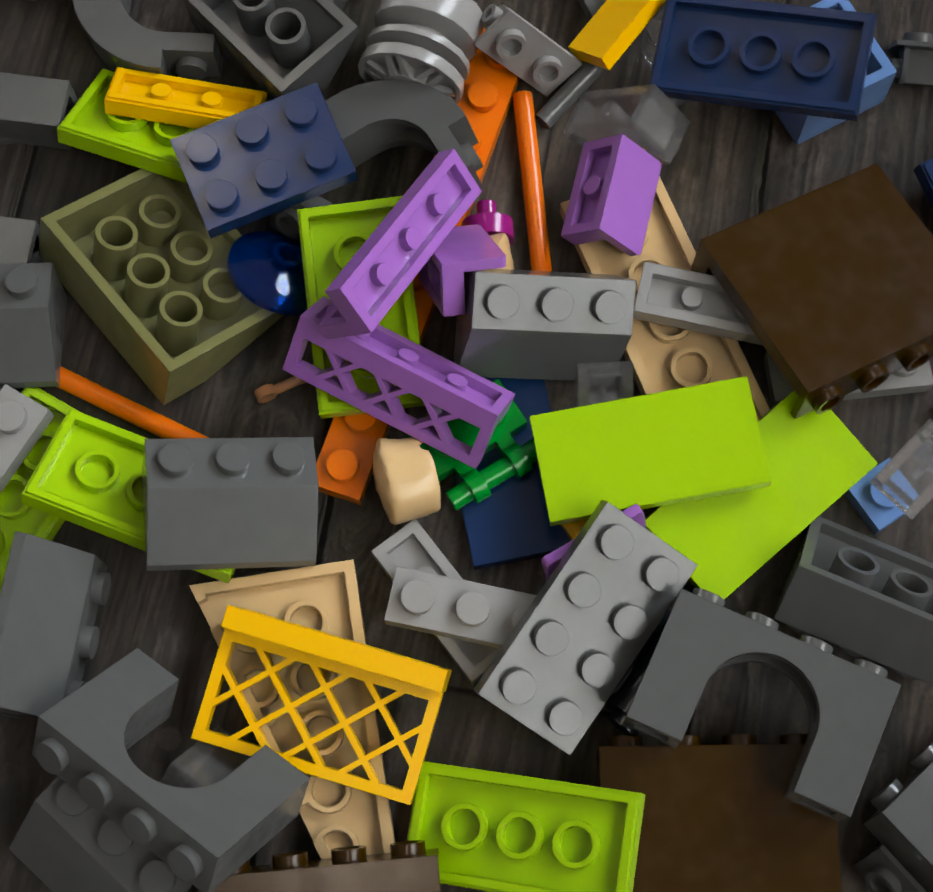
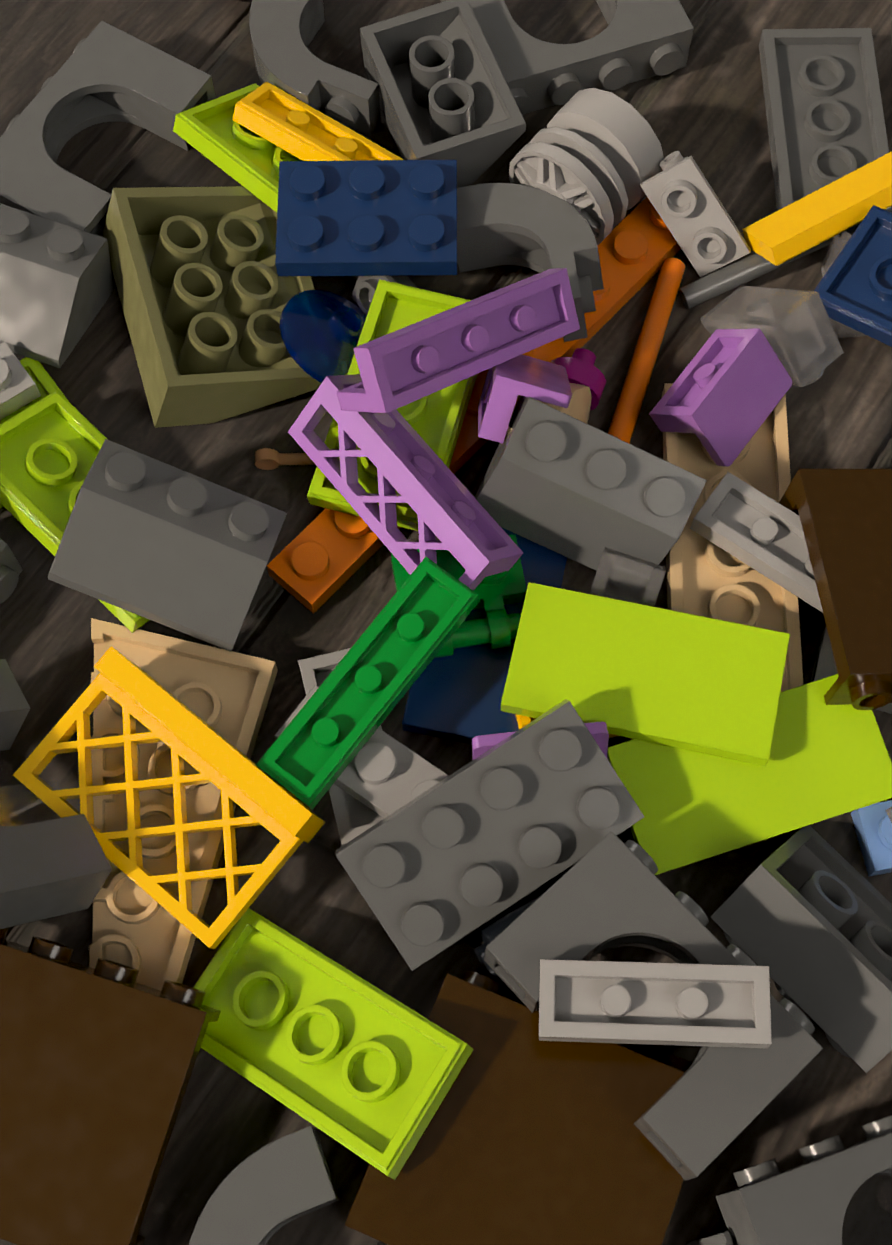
camera: 20 degrees right, 5 degrees down
orange bar [57,366,209,439] -> none
tan hair [373,437,441,525] -> none
none -> green tile [256,557,479,810]
none -> light grey plate [539,959,772,1048]

